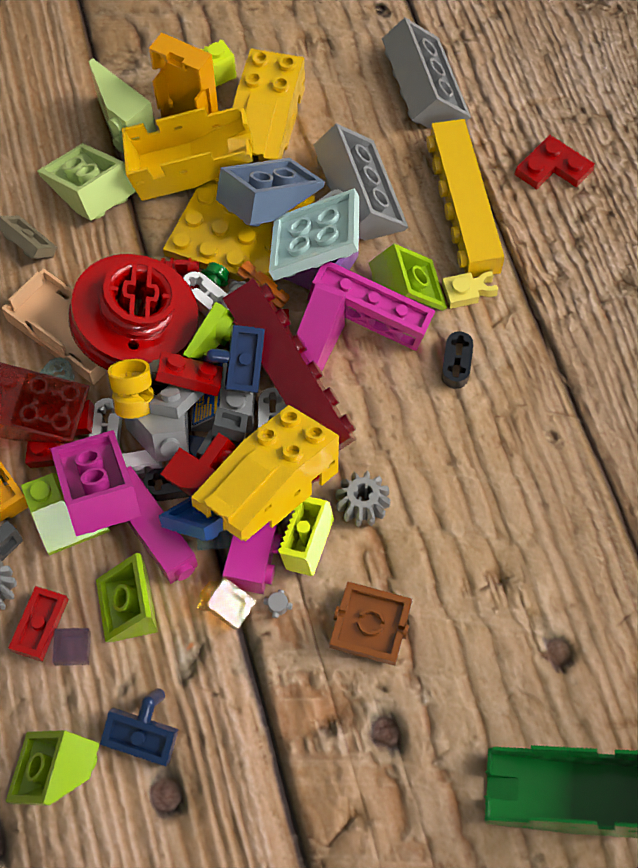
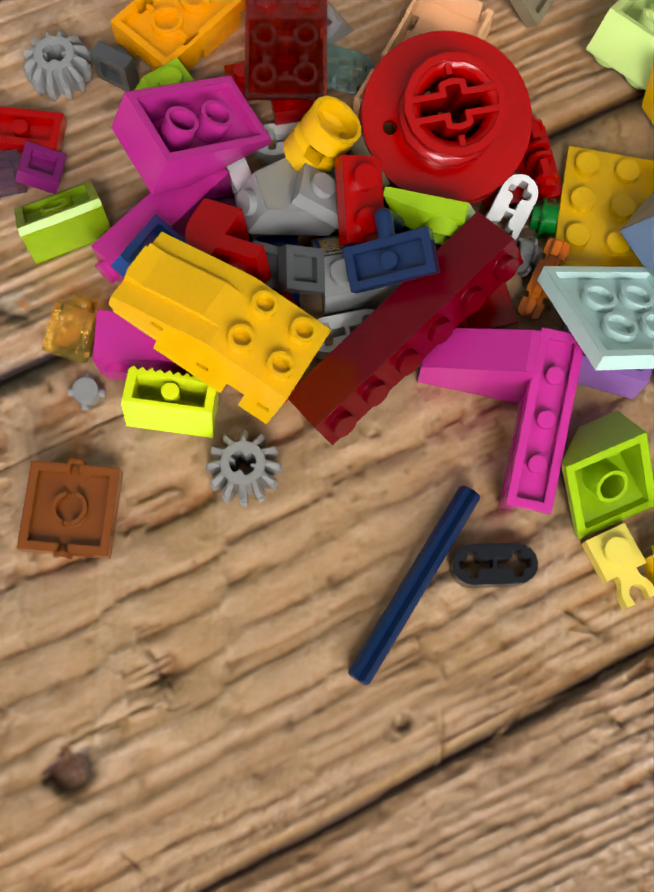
camera: 75 degrees right, 10 degrees up
none -> magenta plate [15,141,67,195]
none -> dark blue axle [348,485,480,685]

